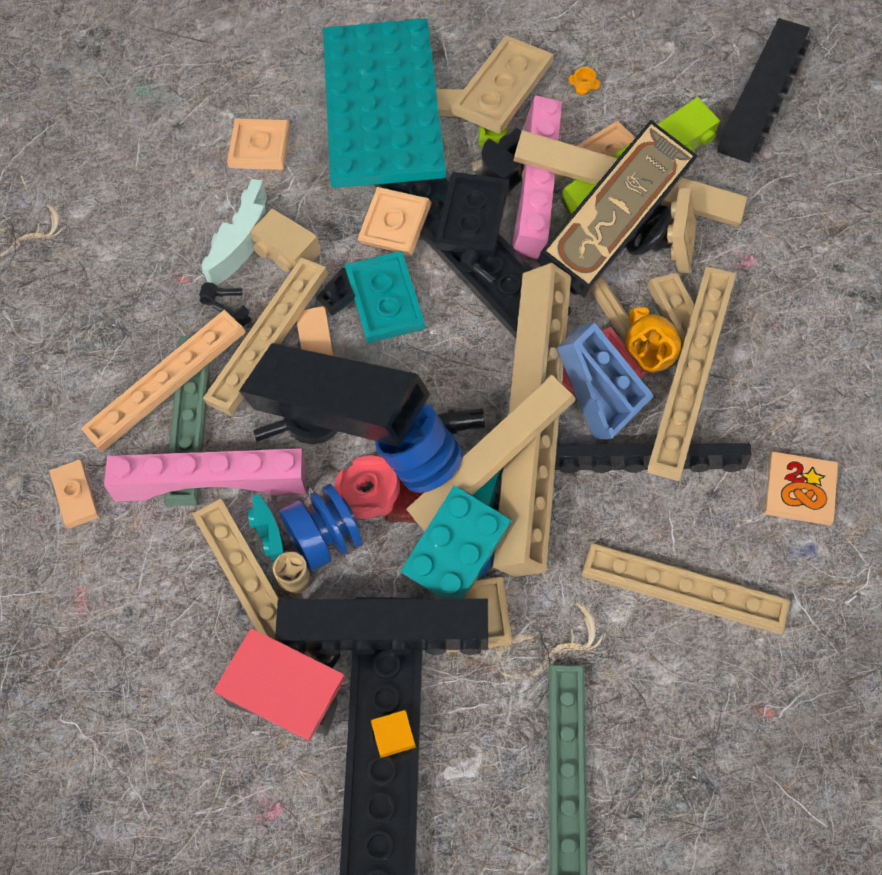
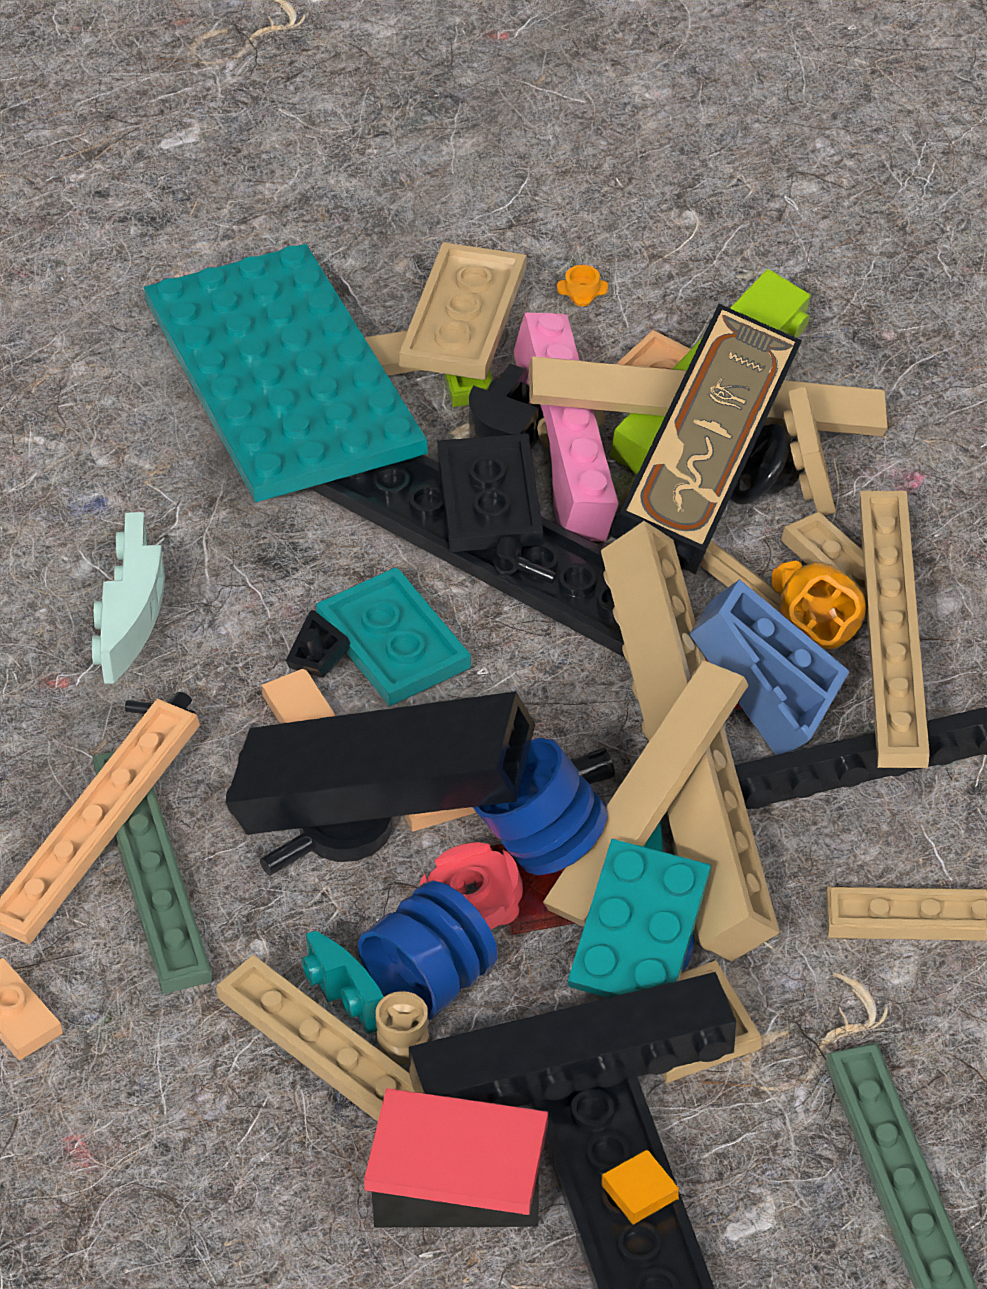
camera: 20 degrees left, 15 degrees down
bright pink arch [104,448,307,501] -> none
black hand [199,282,242,305] -> none
tan plate [203,257,328,416] -> none
light nougat tile [227,119,290,170] -> none
tan brick [250,208,321,272] -> none
light nougat tile [357,187,432,256] -> none
black brick [717,18,811,163] -> none

